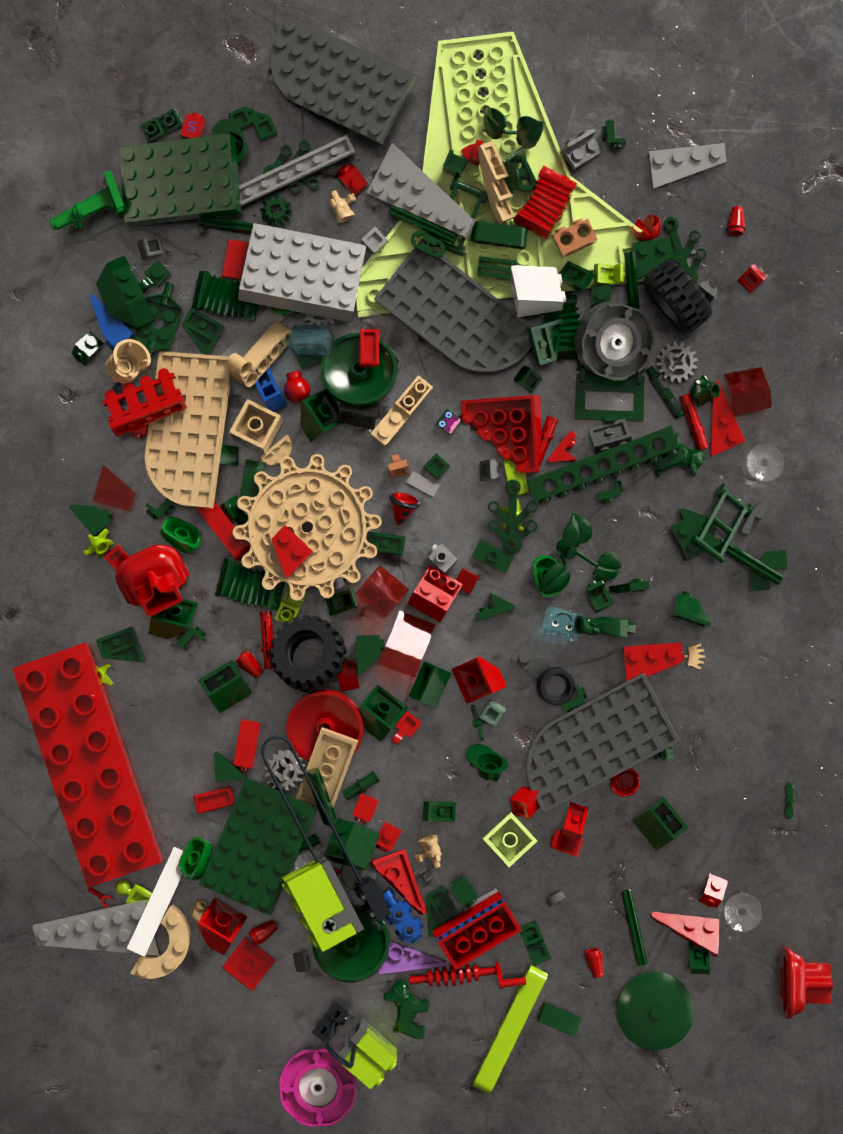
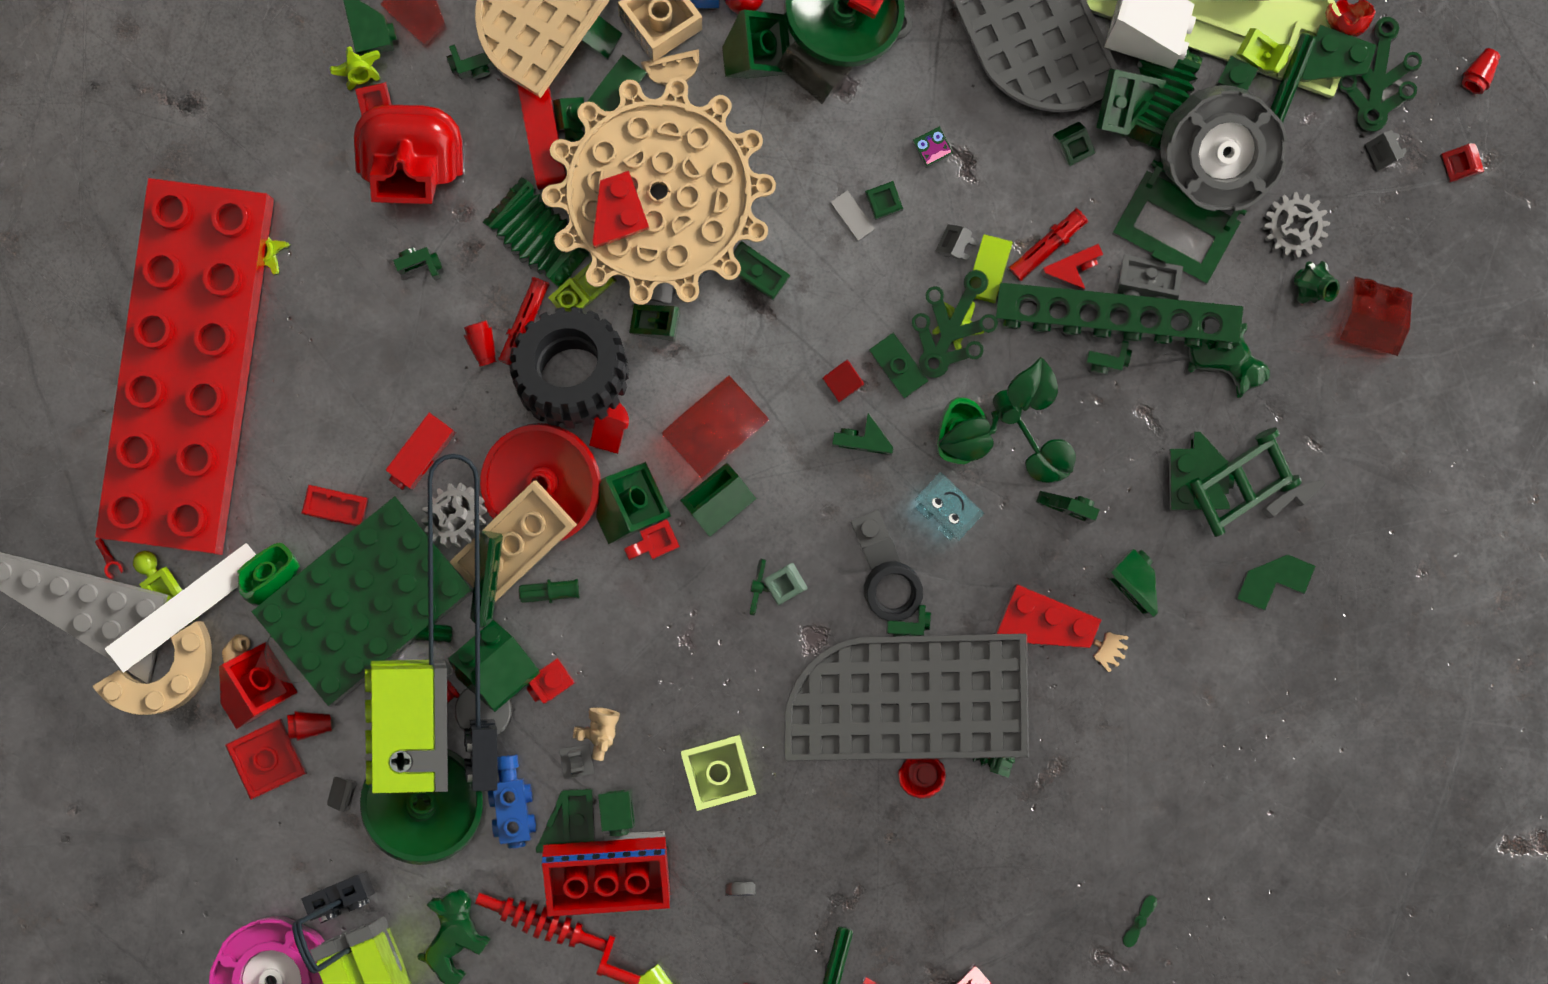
camera: 30 degrees right, 0 degrees up
dark green wing [96,626,145,662] -> none
dark green slope [148,599,198,639] -> none
green piece [160,517,201,554] -> none
dark green slope [198,660,253,713] -> none
dark green slope [214,751,246,781] -> none
red brick [352,793,379,824] -> none
clear red slope [355,566,410,619] -> none
dark green slope [356,635,385,675] -> none
tan slope [370,375,433,447] -> none
red wing [370,849,427,915] -> none
medium lavender wing [379,942,447,975] -> none
nougat tile [388,454,410,479] -> none
hat [389,492,421,525] -> none
red slope [407,565,463,623] -> none
dark green slope [423,801,456,822] -> none
light grey brick [428,543,458,574] -> none
red slope [452,656,507,704] -> none
red slope [461,395,542,473] -> none
dark green piece [466,744,508,782] -> none
red panel [510,786,540,819] -> none
dark green slope [520,922,552,966] -> none
red bracket [551,830,584,857] -> none
dark green slope [559,261,595,293] -> none
red slope [562,802,589,840] -> none
dark green hips [574,615,636,638] -> none
dark green bracket [585,580,614,613] -> none
dark green slope [632,796,688,851] -> none
black tyre [643,260,713,334] -> none
dark green piece [646,366,685,419] -> none
red pin [679,393,709,450] -> none
red wing [710,381,745,457] -> none
dark green axle [716,538,784,585] -> none
clear dish [747,443,785,481] -> none

